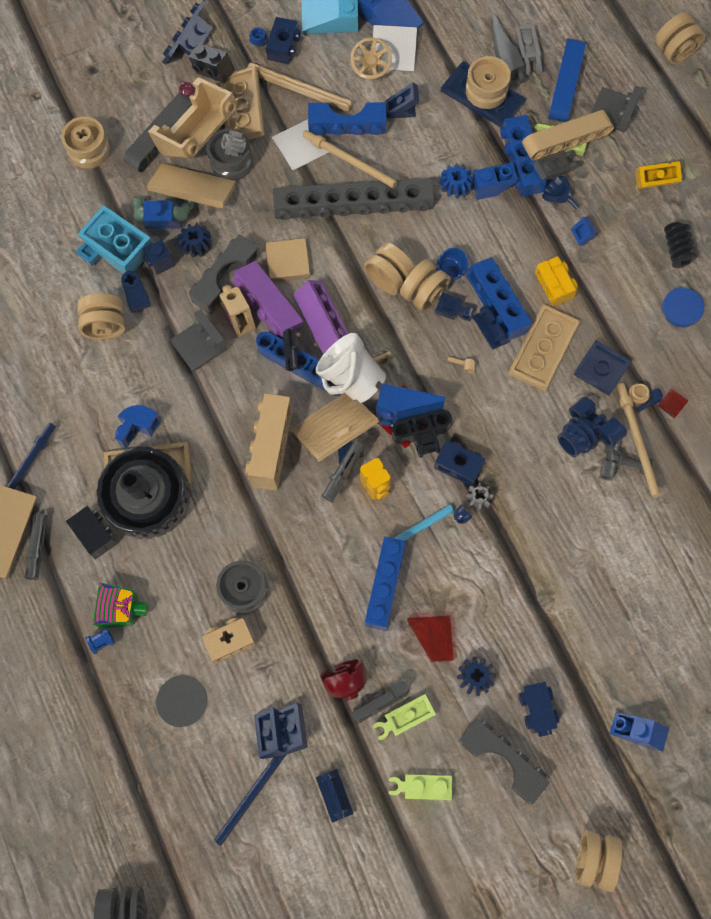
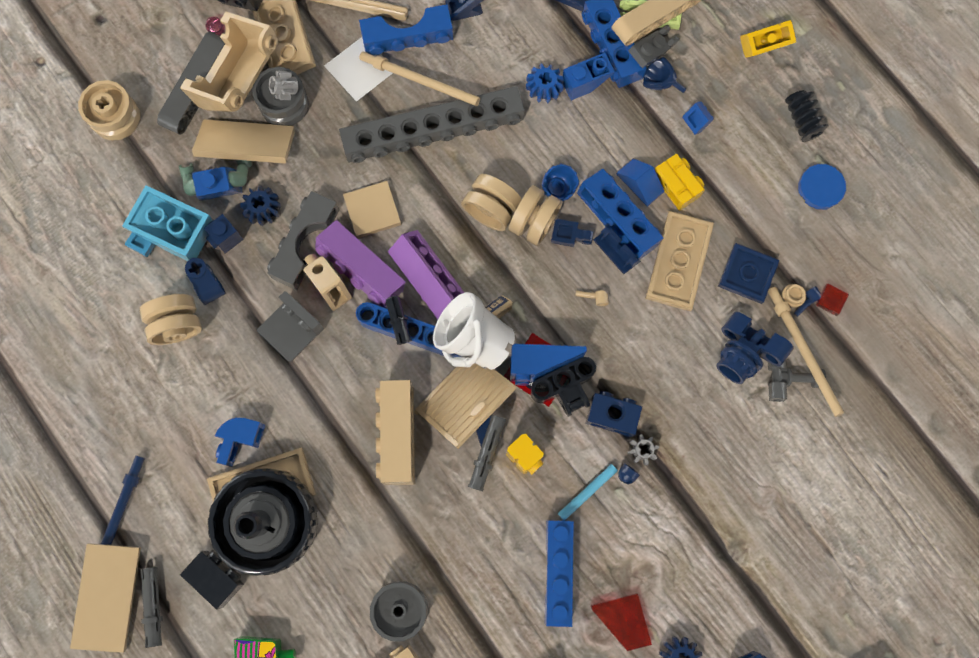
camera: 15 degrees left, 5 degrees up
none -> blue slope [616,159,664,207]

